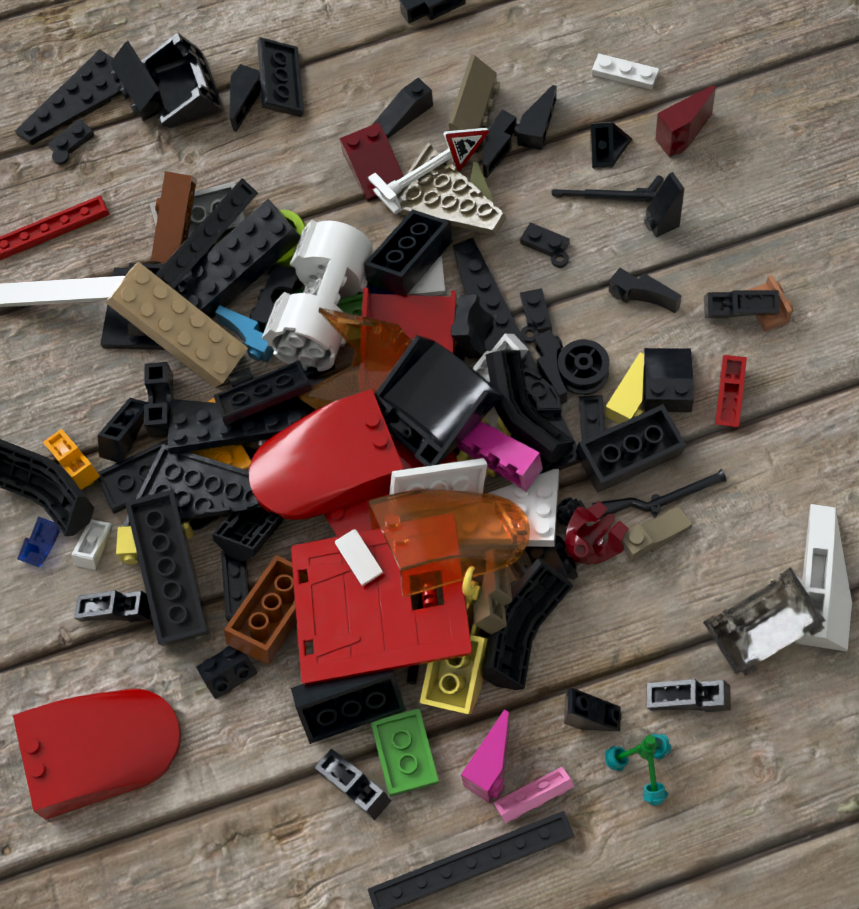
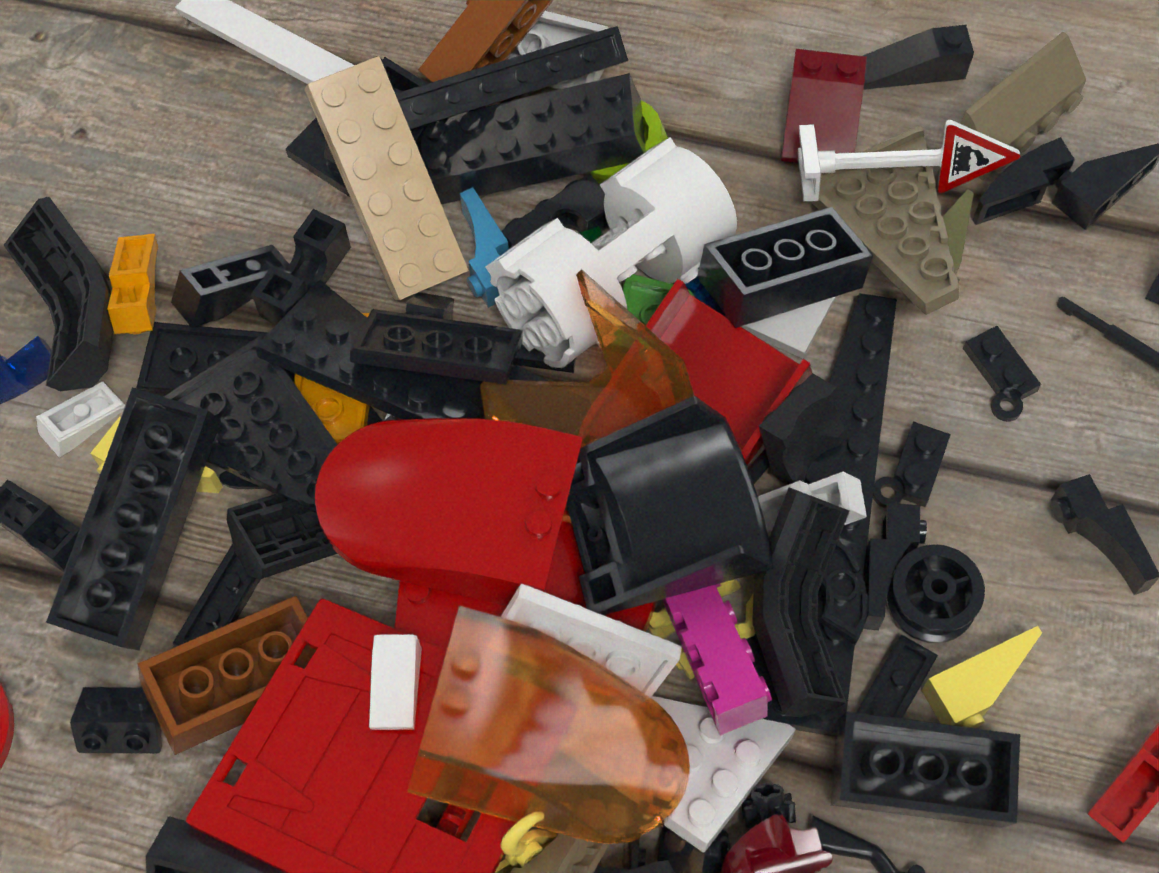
camera: 25 degrees right, 0 degrees up
black slope [644,348,694,412] -> none

